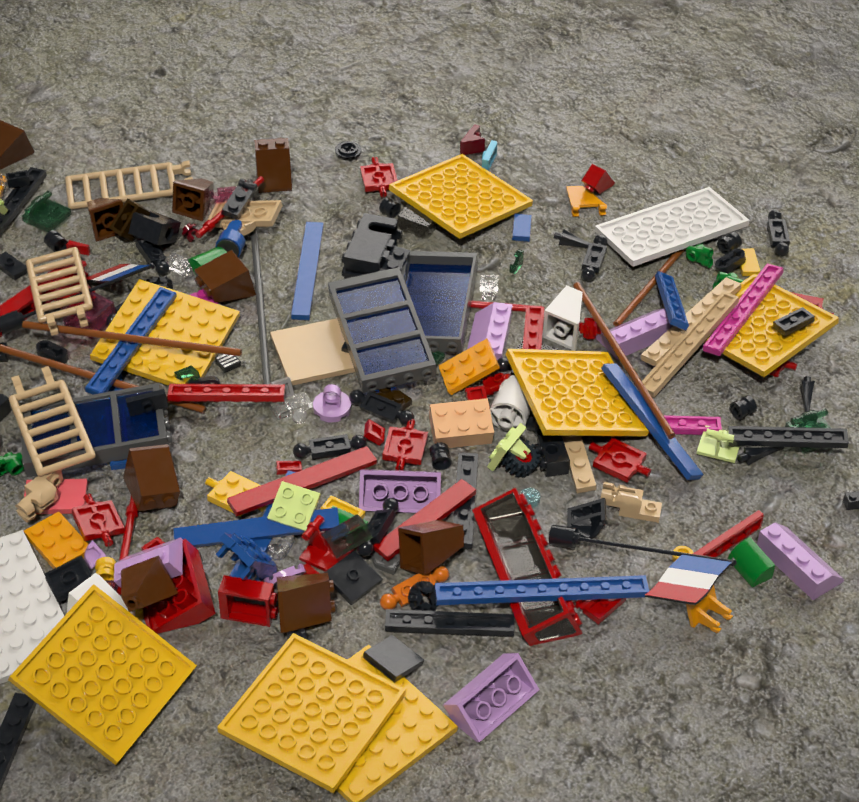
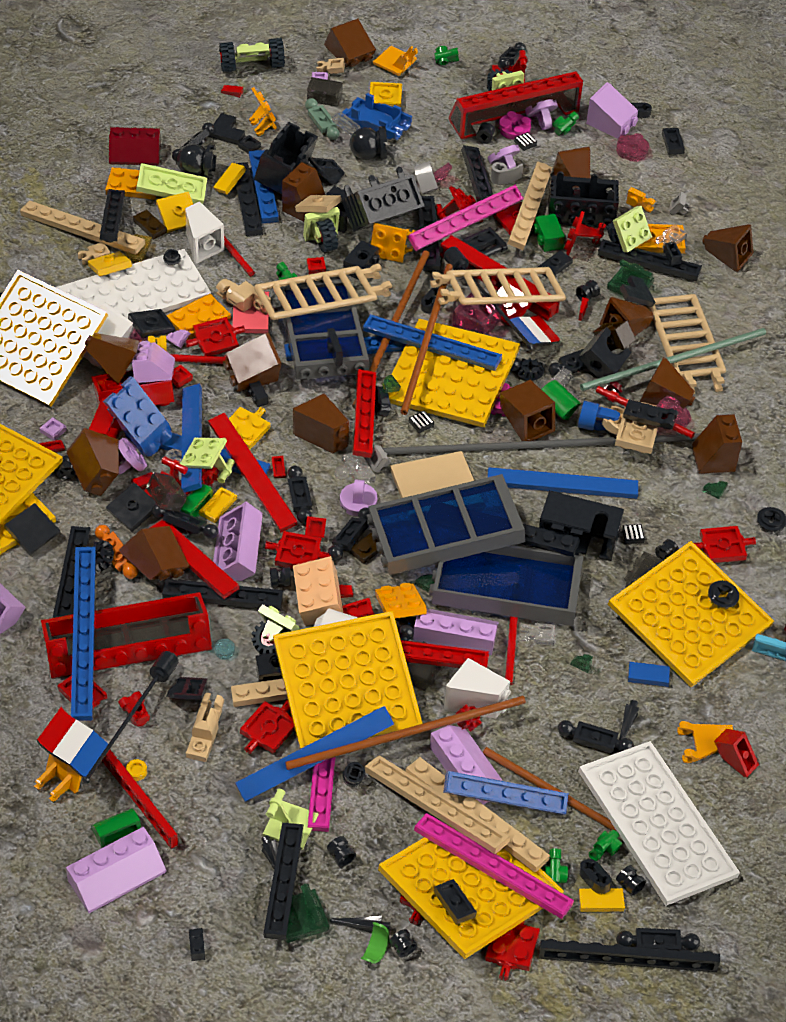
camera: 90 degrees right, 5 degrees up
none -> red piece [39,440,65,453]
none -> lavender tile [40,417,67,441]
none -> red plate [118,691,150,727]
none -> black piece [248,381,268,407]
none -> reddish brown slope [293,393,349,453]
none -> black wheel [342,762,365,787]
none -> bright green helmet [361,922,390,963]
none -> black wheel [389,929,417,958]
none -> black plate [539,939,720,973]
none -> sand green piece [580,328,766,391]
none -> black tile [620,275,656,307]
none -> clear green tile [702,481,728,499]
none -> black gear [708,580,739,610]

